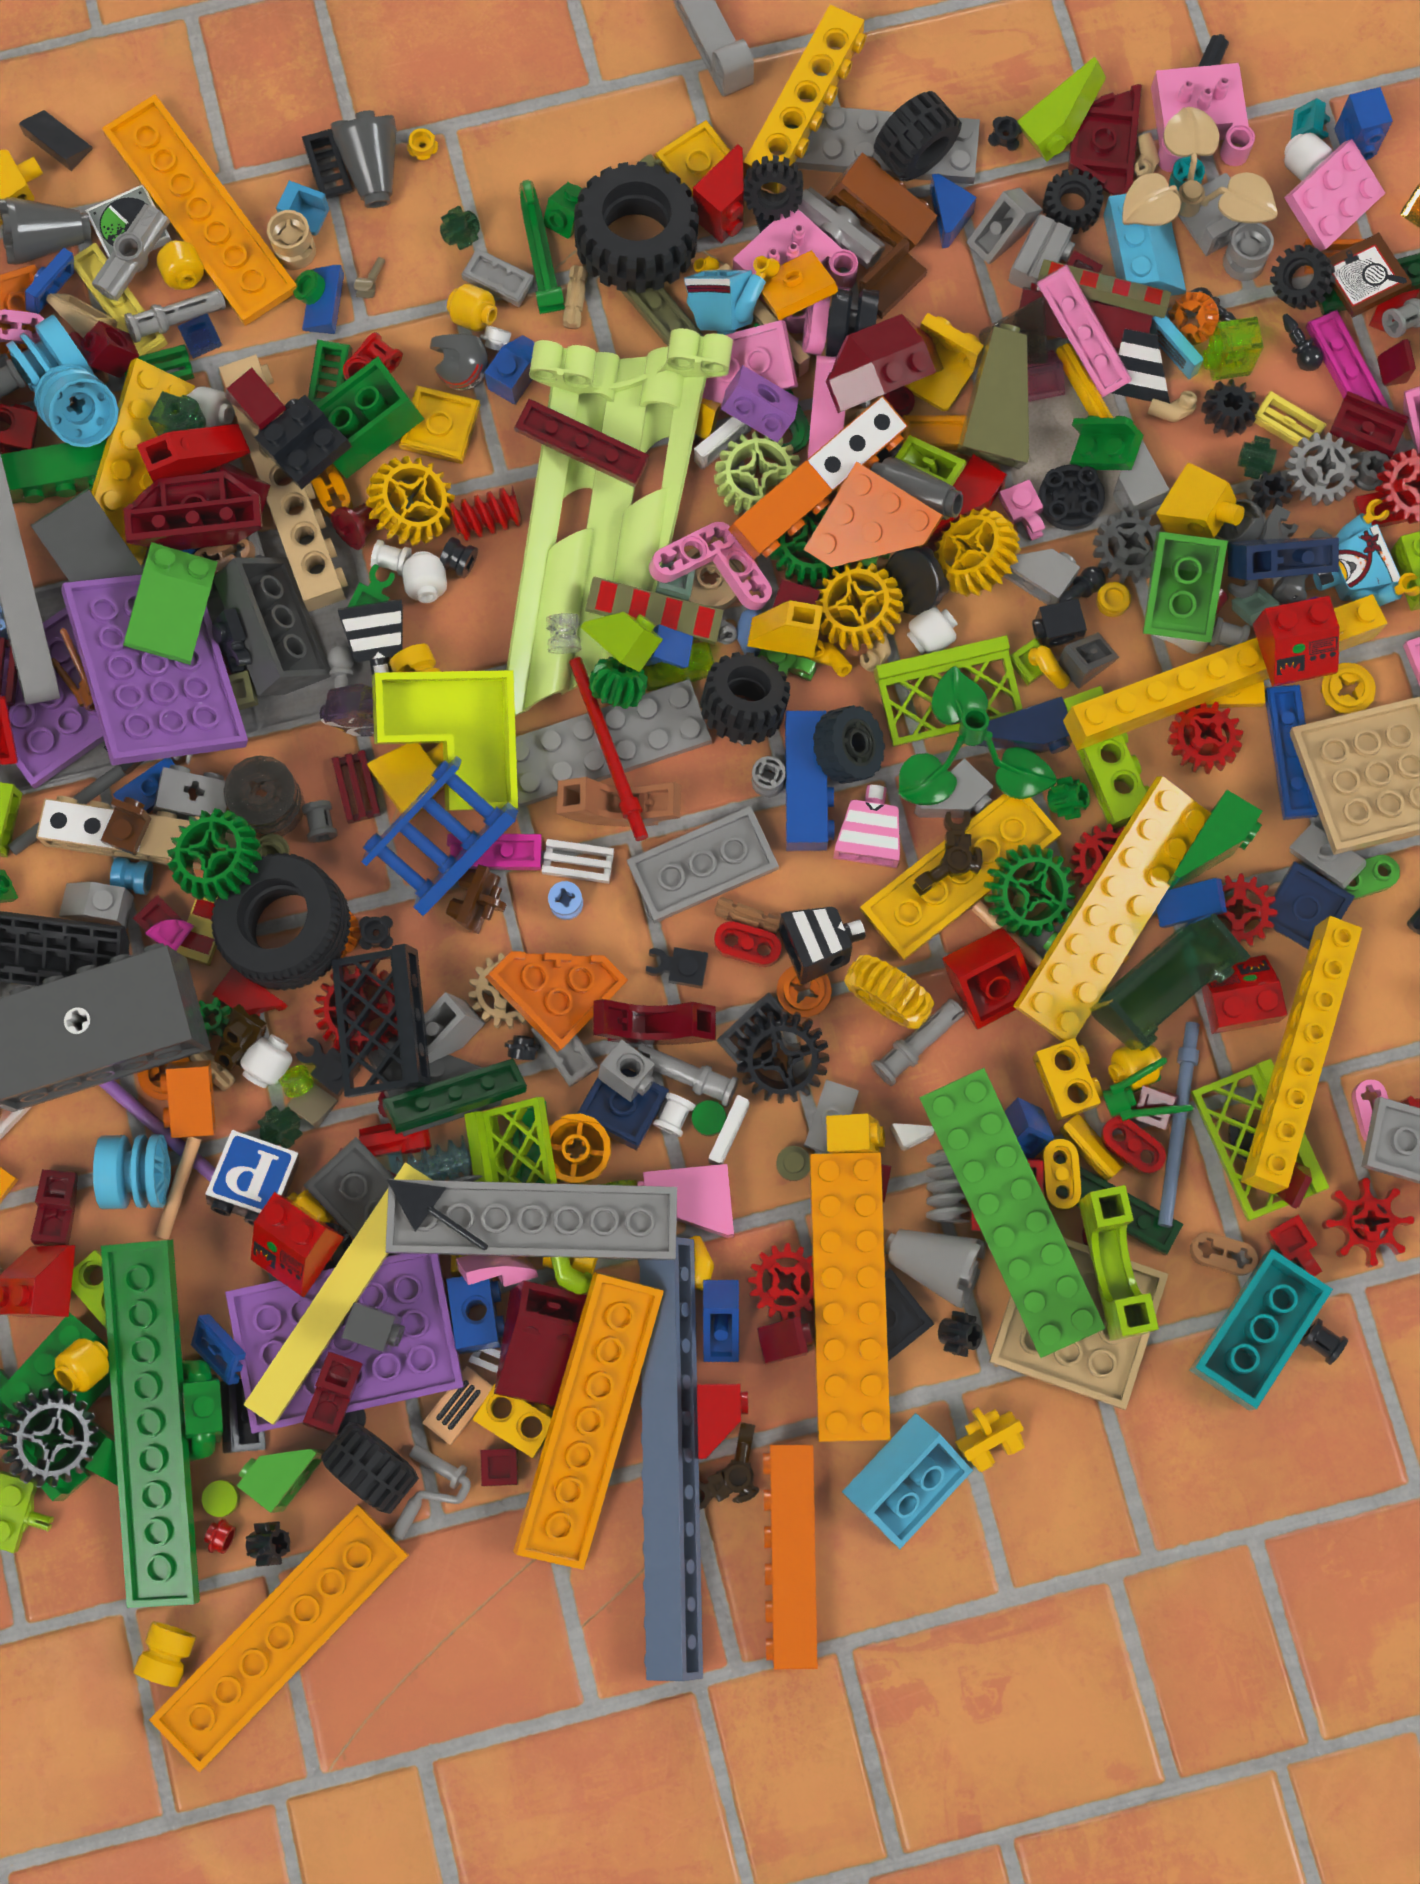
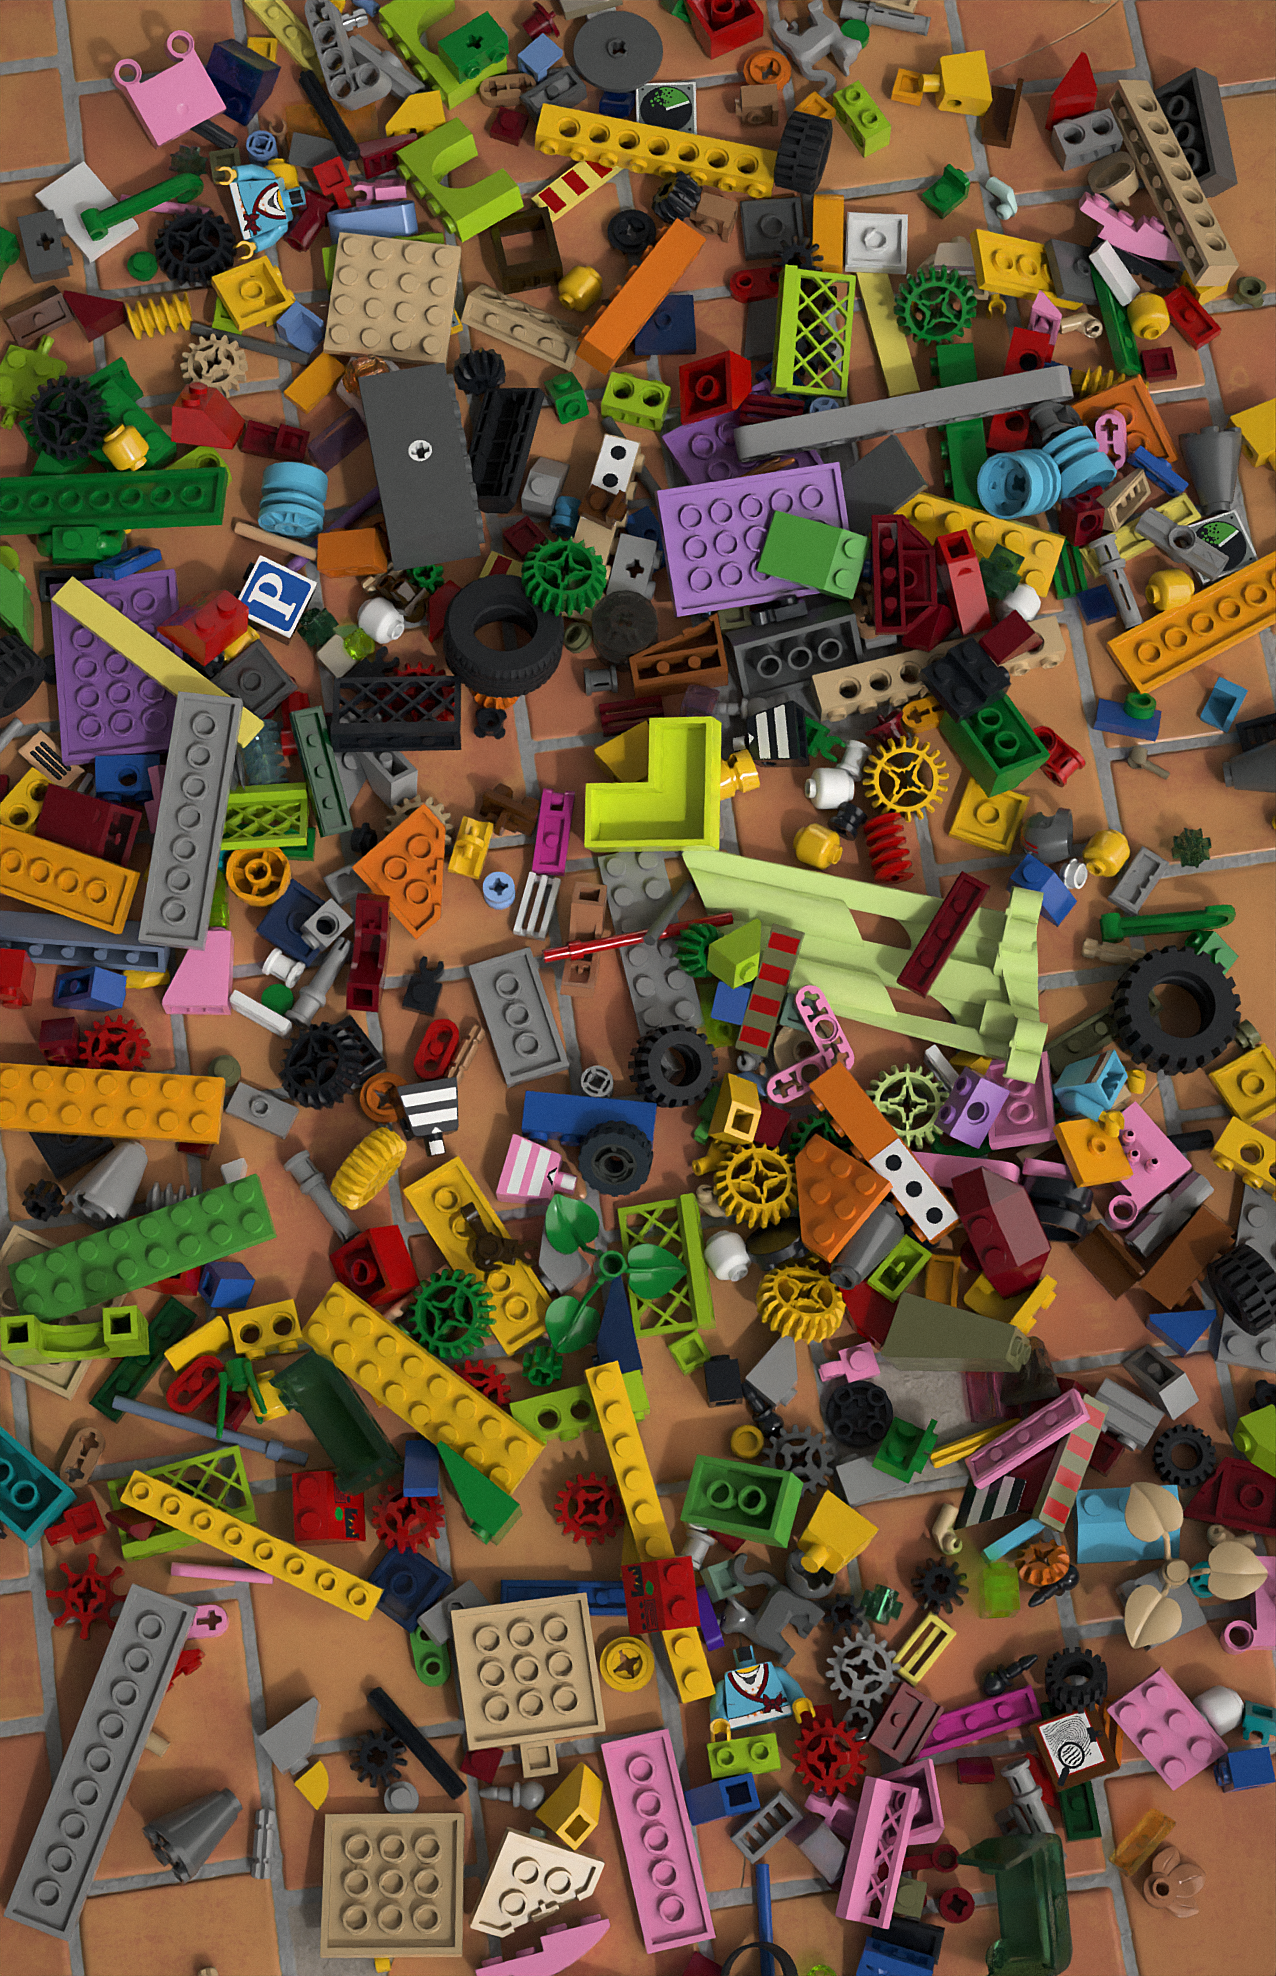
camera: 95 degrees right, 5 degrees down
dark pink tile [145,919,194,951] -> none
tan wheel [267,210,316,270] -> none
dark red slope [303,1352,363,1436] -> none
green slope [308,339,353,404] -> none
dark grey brick [341,1303,405,1352] -> none
blue fence [361,756,518,916] -> none
black piece [387,1179,488,1250] -> none
clear wheel [546,613,582,654] -> none
lime arm [550,1257,593,1294] -> none
red slope [693,144,744,244] -> none
black tyre [744,155,803,221] -> none
yellow slope [826,1114,885,1153] -> none
yellow arm [1028,645,1070,689] -> none
yellow plate [1042,1139,1081,1210] -> none
dark grey slope [1058,632,1119,689] -> none
light grey wheel [1223,223,1274,281] -> none
dark blue slope [1228,537,1339,580] -> none
none -> bright pink bar [171,1562,274,1584]
none -> slope [307,407,368,473]
none -> yellow hips [448,816,495,880]
none -> dark orange wedge [629,613,728,699]
none -> dark grey bar [643,880,695,946]
none -> yellow head [793,823,843,870]

